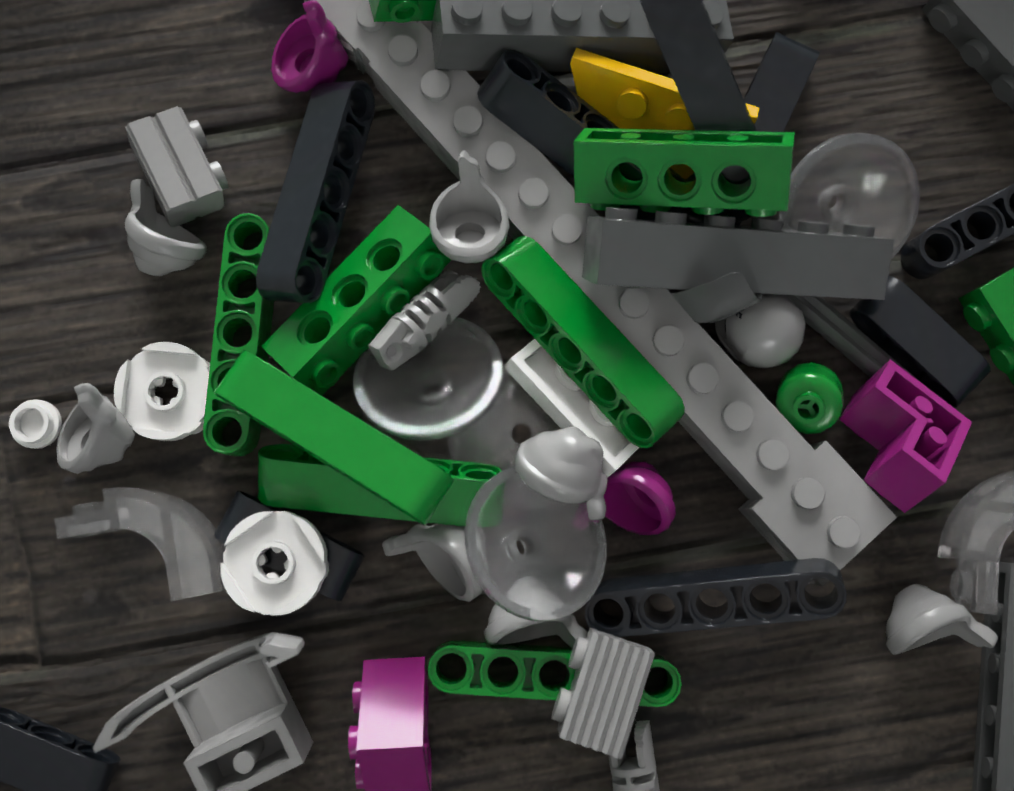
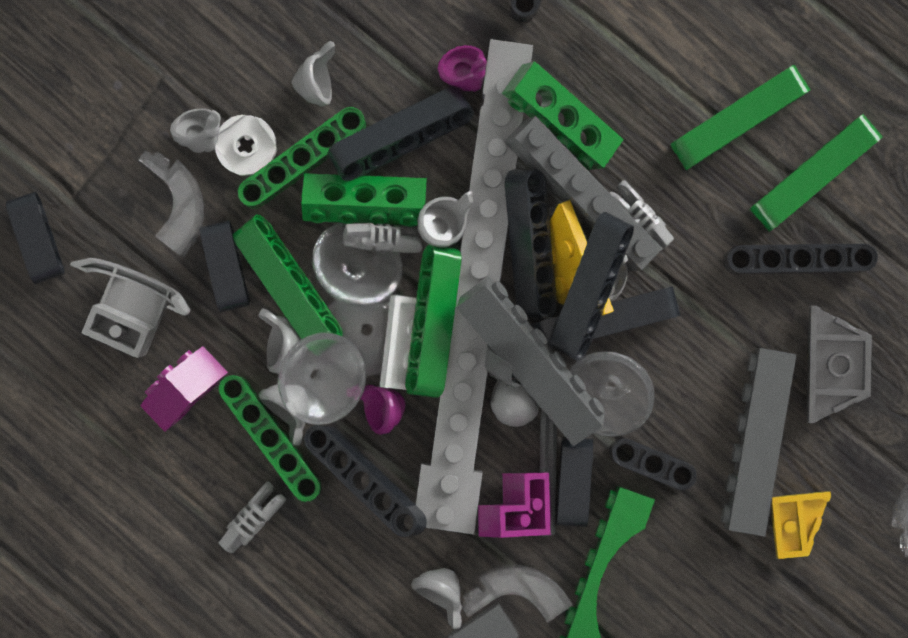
camera: 50 degrees right, 5 degrees up
white plate [9,399,62,449] -> none
light grey brick [125,106,229,227] -> none
green beam [213,350,454,526] -> none
white plate [220,511,329,616] -> none
light grey hat [515,427,607,520] -> none
light grey brick [552,628,655,759] -> none
green brick [574,128,795,217] -> none
green head [775,362,844,434] -> none

